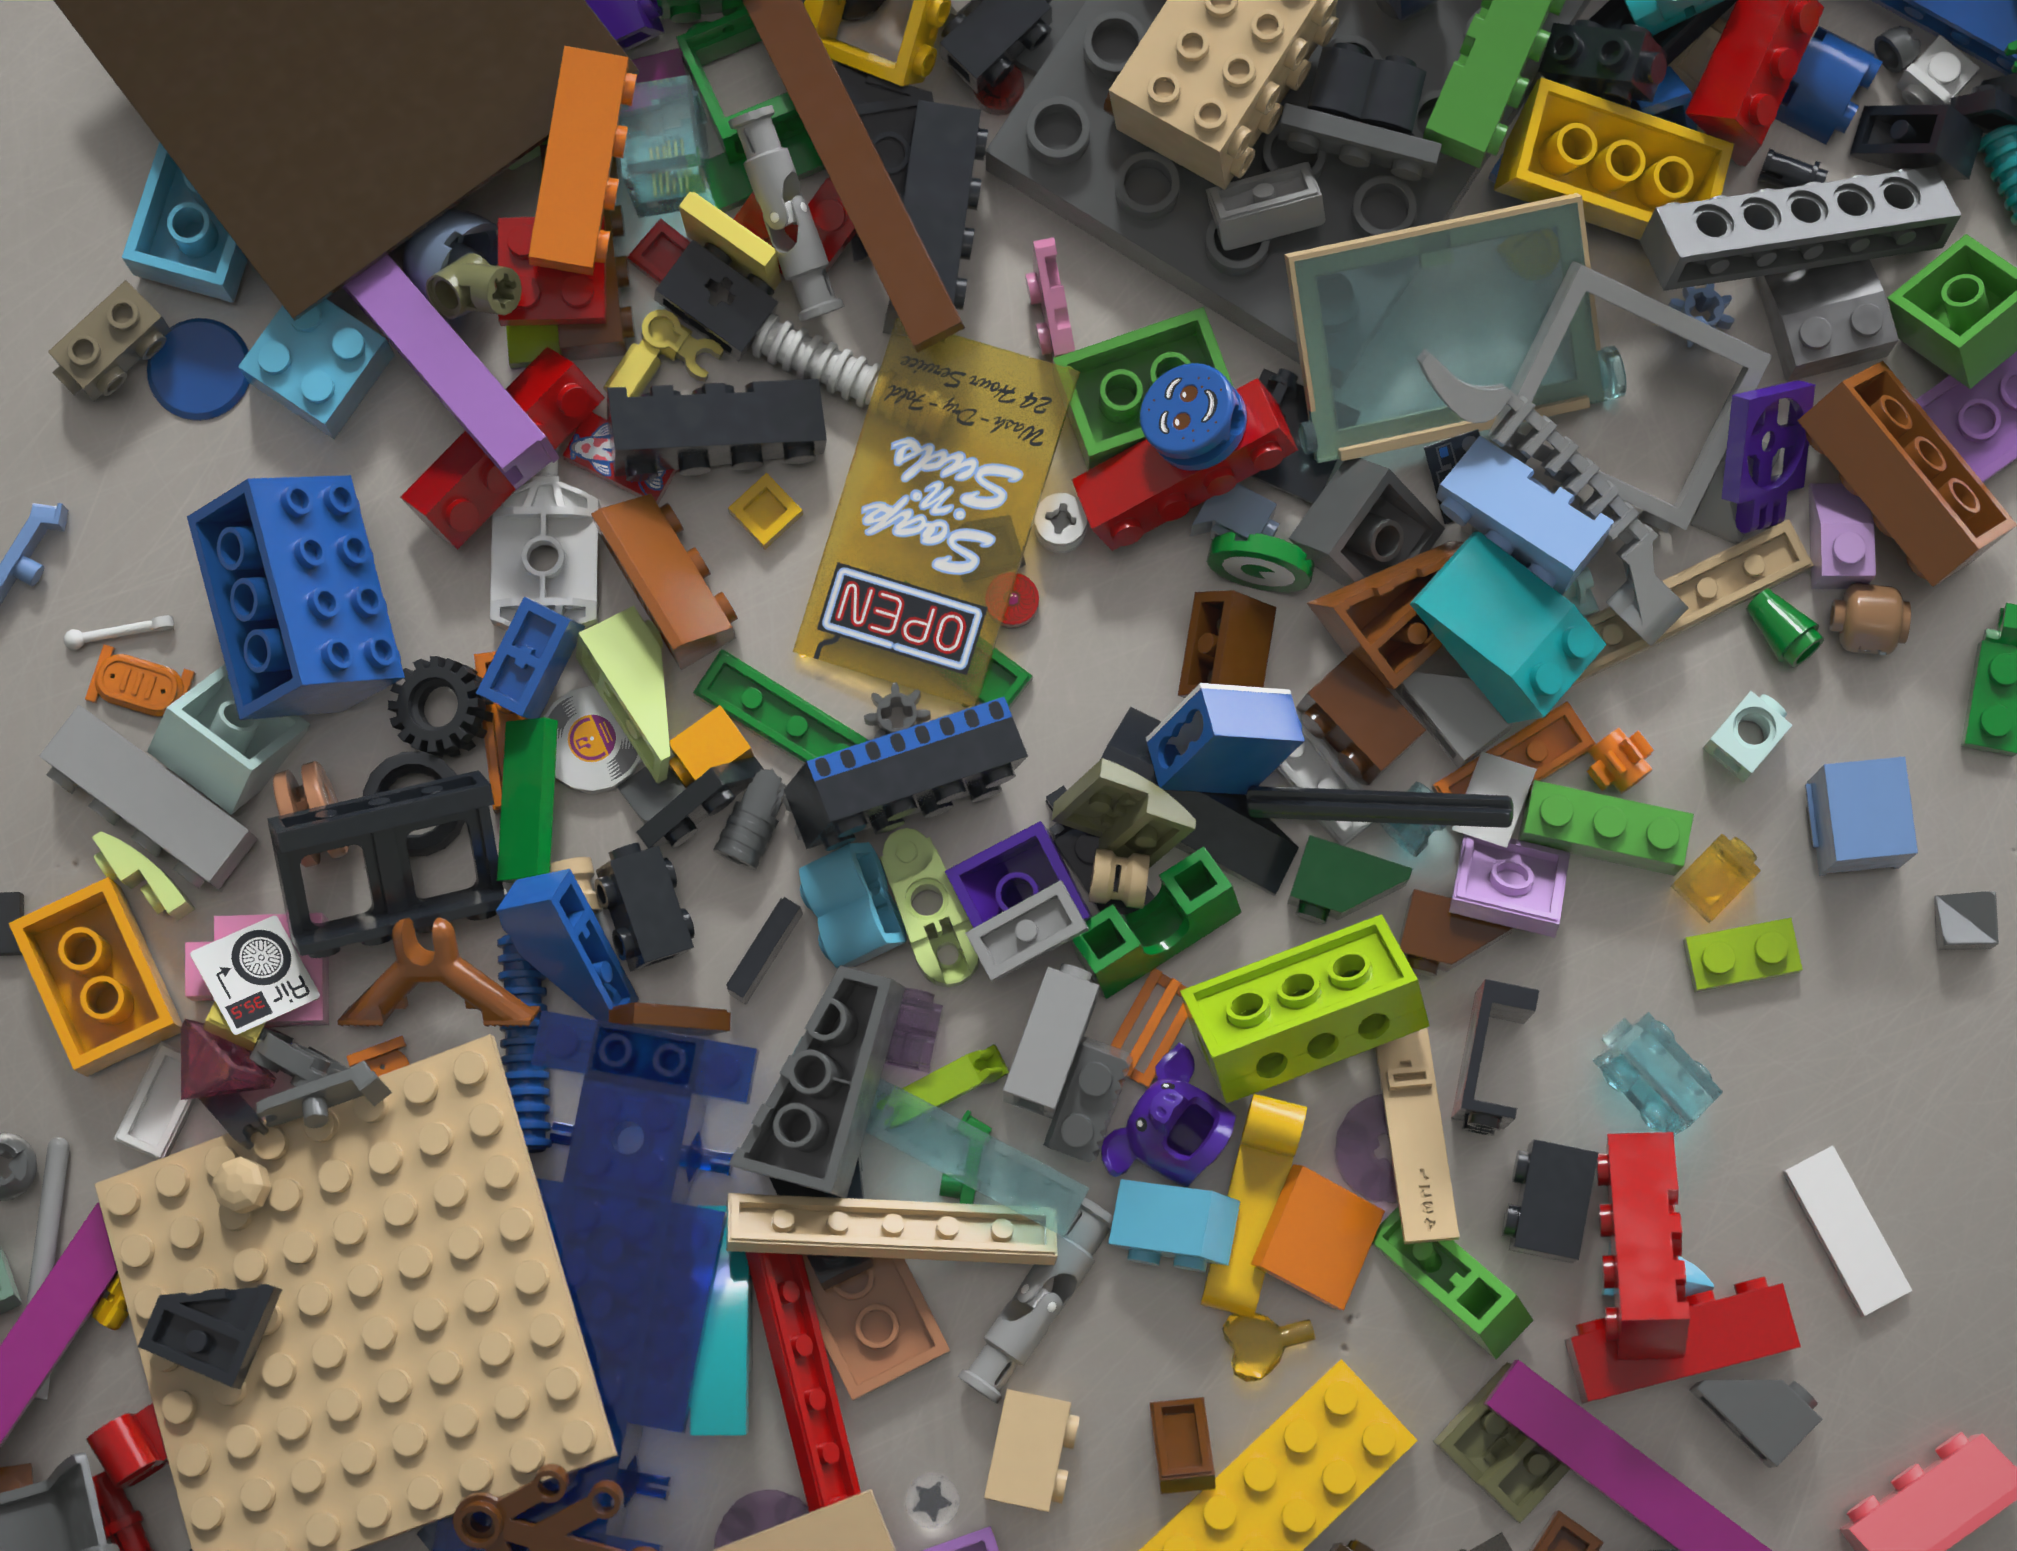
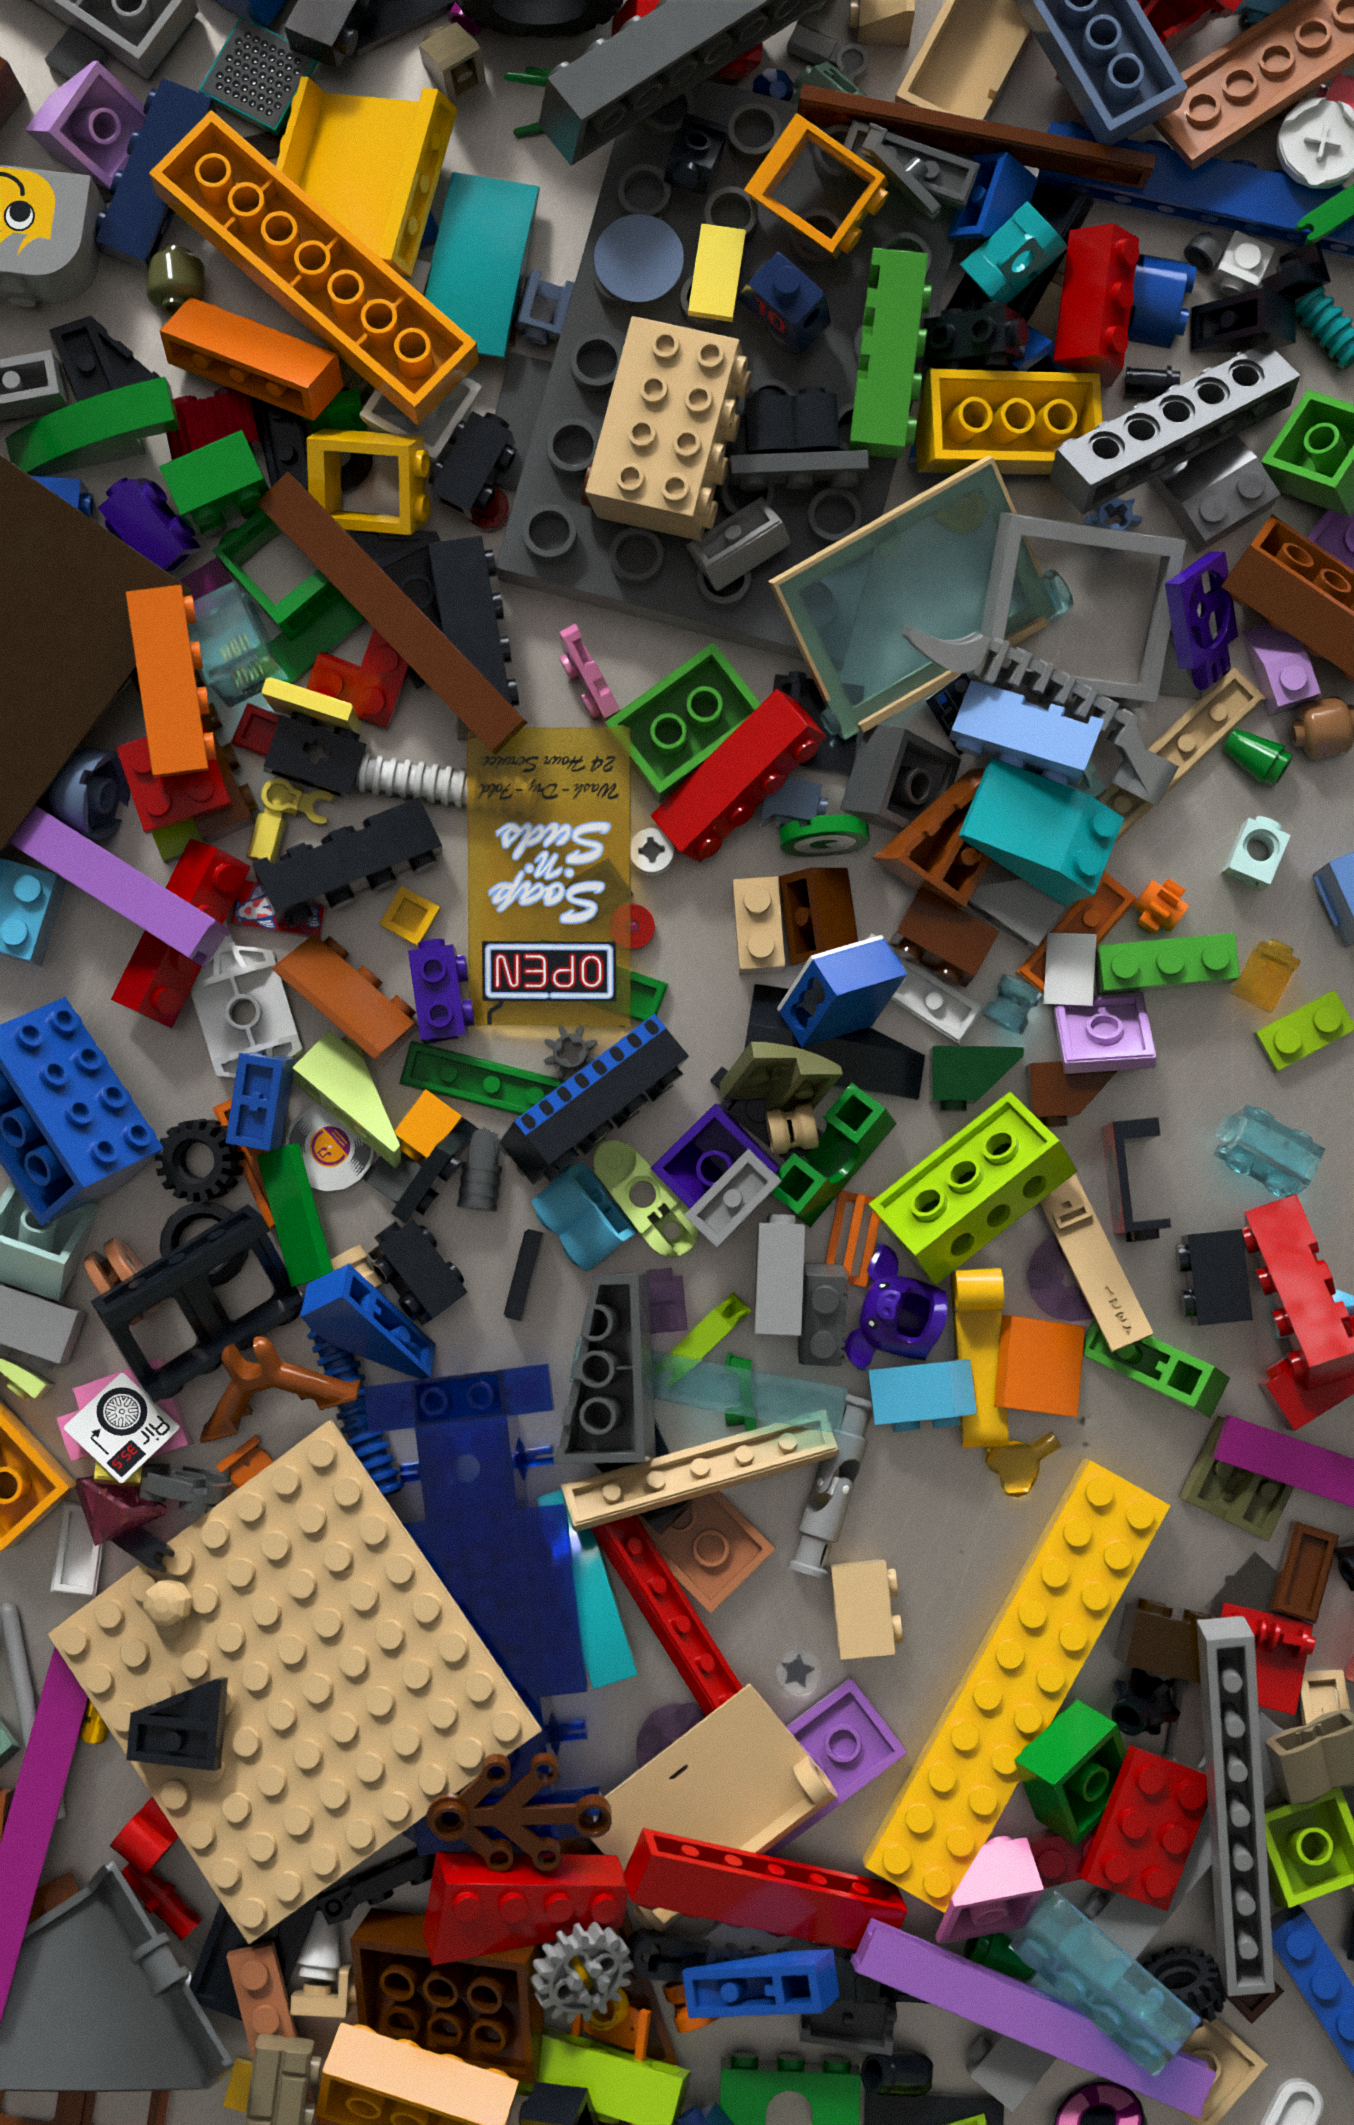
camera: 15 degrees left, 5 degrees up
dark grey piece [256,1061,392,1128] -> none
olive piece [425,253,522,319] -> none
reddish brown tile [608,1002,731,1036] -> none
light grey piece [728,105,845,322] -> none
blue head [1140,363,1247,471] -> none
reddish brown tile [1149,1397,1216,1494] -> none
black axle [1246,786,1514,828] -> none
none -> dark purple brick [408,939,475,1044]
none -> tan brick [732,876,785,975]

